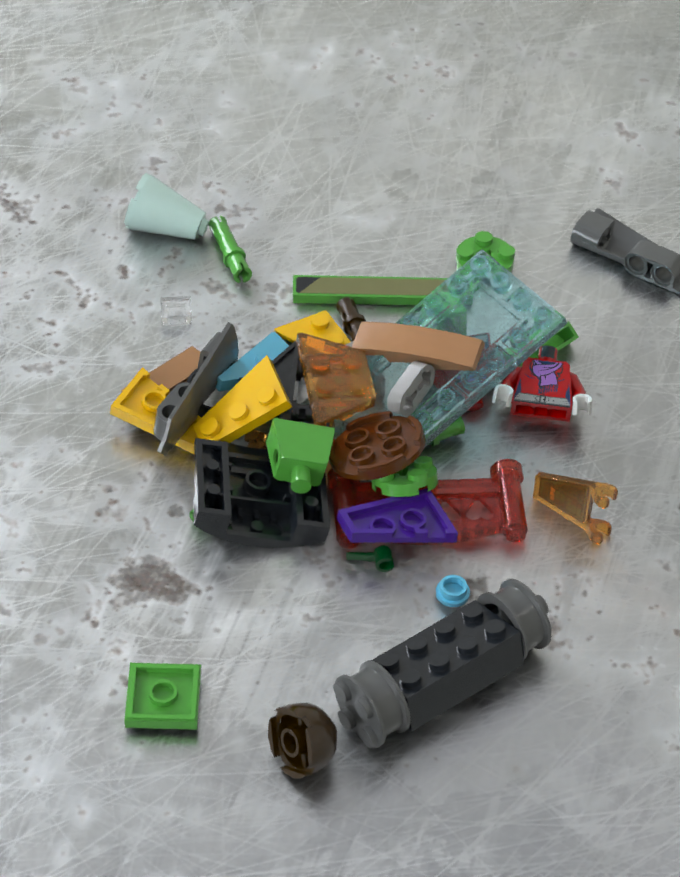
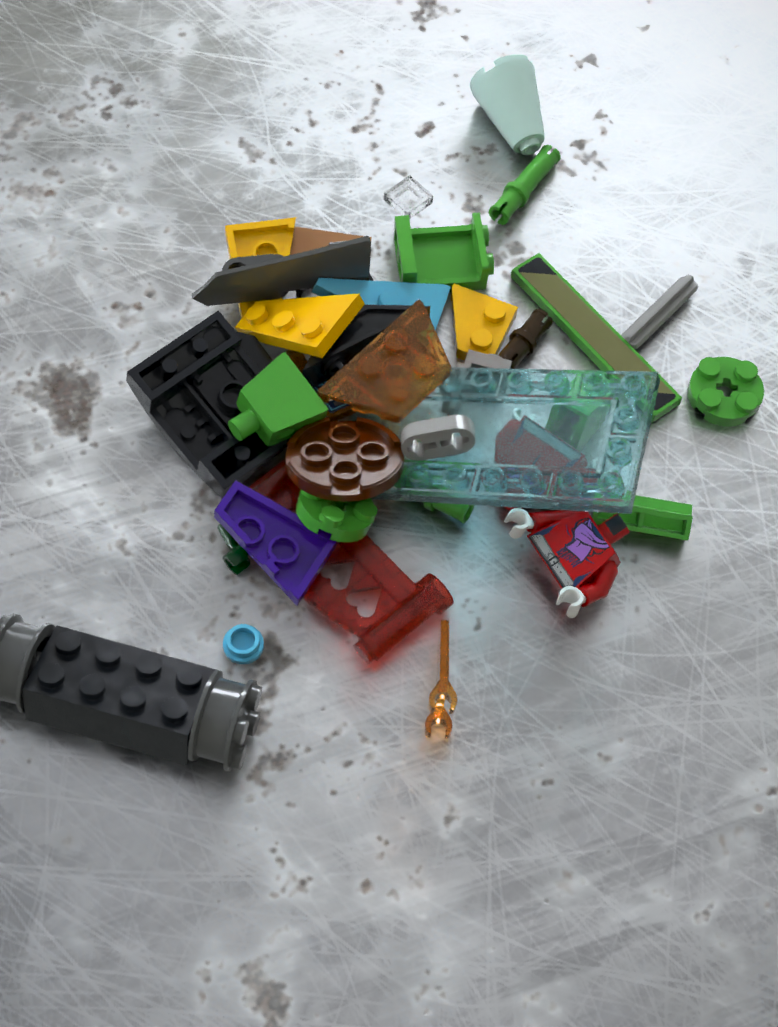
camera: 50 degrees right, 15 degrees up
medium nougat slope [351,321,485,371] -> none
none -> bright green panel [393,212,494,292]
none -> light grey axle [621,274,698,349]

